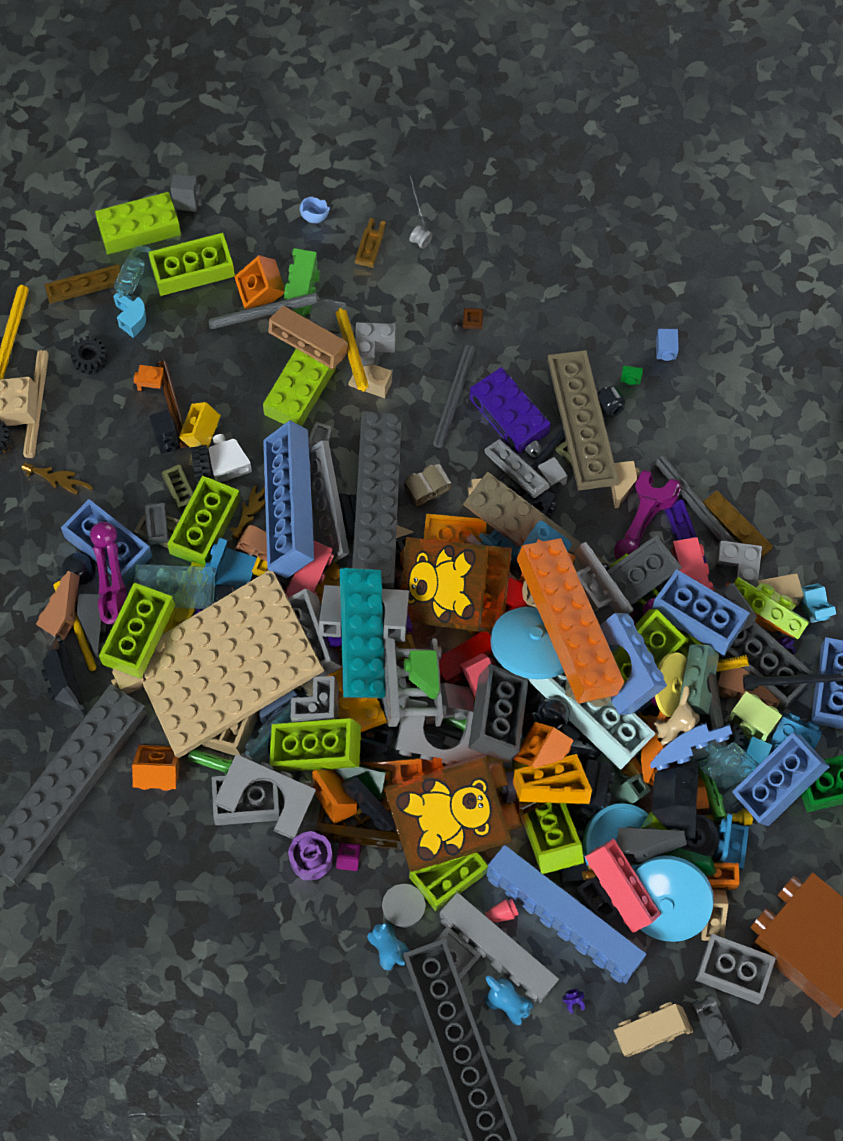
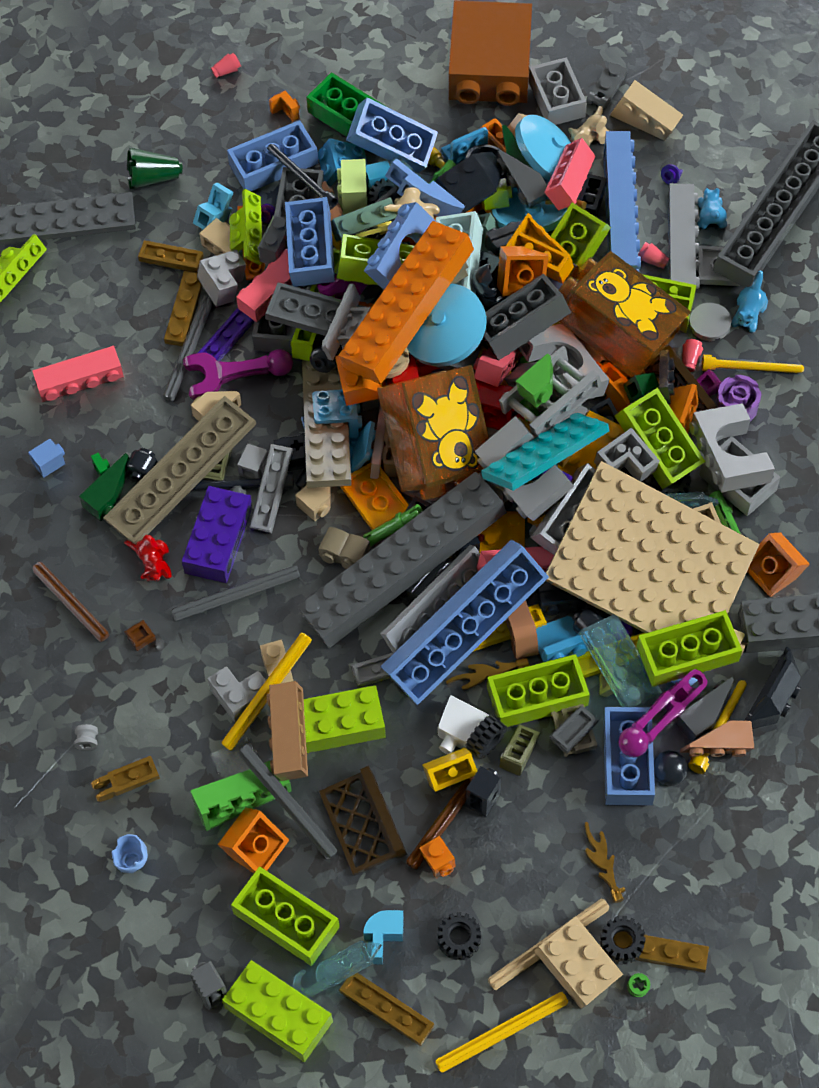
camera: 125 degrees left, 5 degrees down
none -> coral brick [32,346,124,402]
none -> reddish brown axle [32,562,109,642]
none -> dark green slope [79,453,129,521]
none -> red animal [124,535,172,582]
none -> pearl gold plate [138,240,204,273]
none -> dark brown fence [319,765,408,876]
none -> bright green pin [363,504,423,547]
none -> tan animal [568,106,609,146]
none -> coral cone [682,339,703,372]
none -> yellow piece [701,354,804,373]

